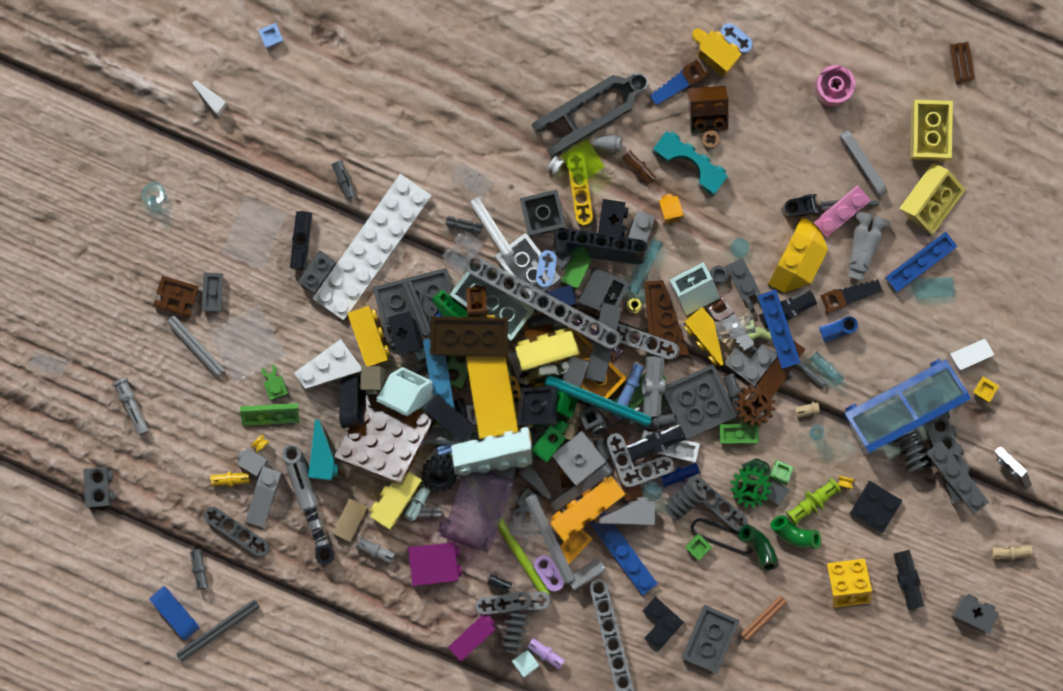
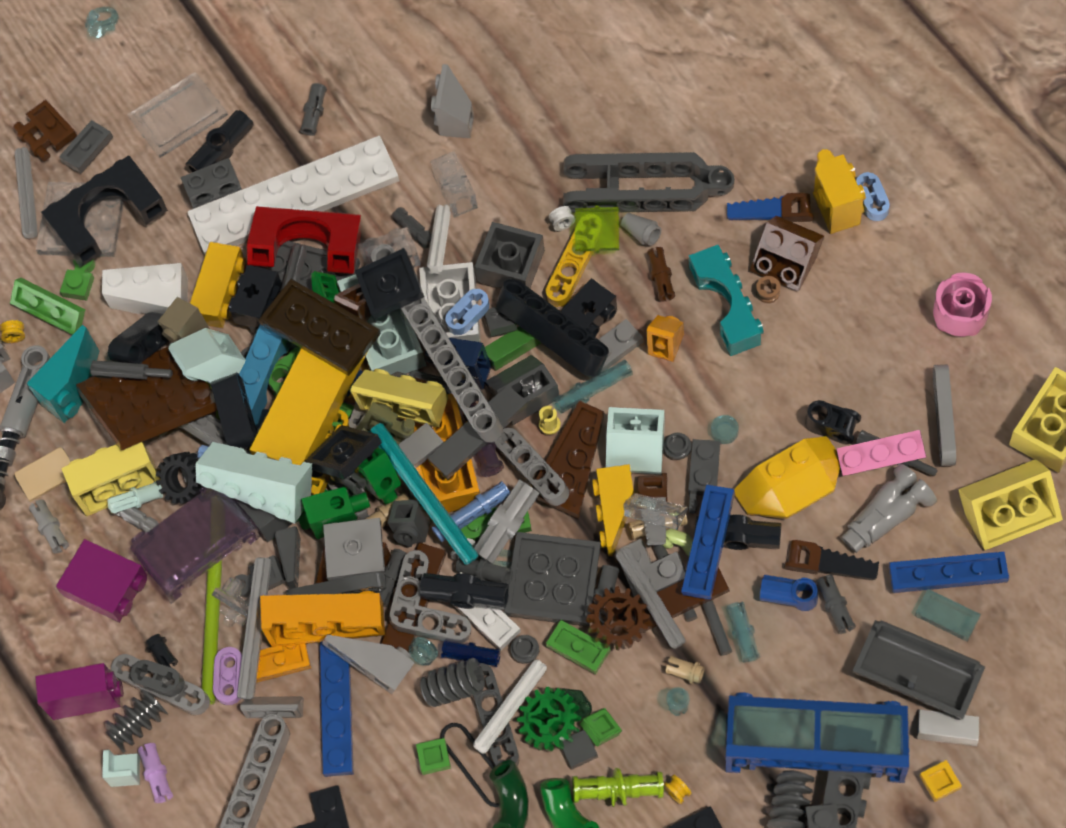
camera: 45 degrees right, 20 degrees down
none -> black arch [41,155,168,268]
none -> dark grey axle [91,360,173,379]
none -> red arch [247,206,361,274]
none -> black plate [355,248,425,319]
none -> light grey slope [431,64,474,138]
none -> white axle [473,660,547,753]
none -> dark grey plate [511,635,539,664]
none -> light grey axle [616,547,686,649]
none -> dark grey pin [816,575,856,634]
none -> dark grey container [852,620,985,720]

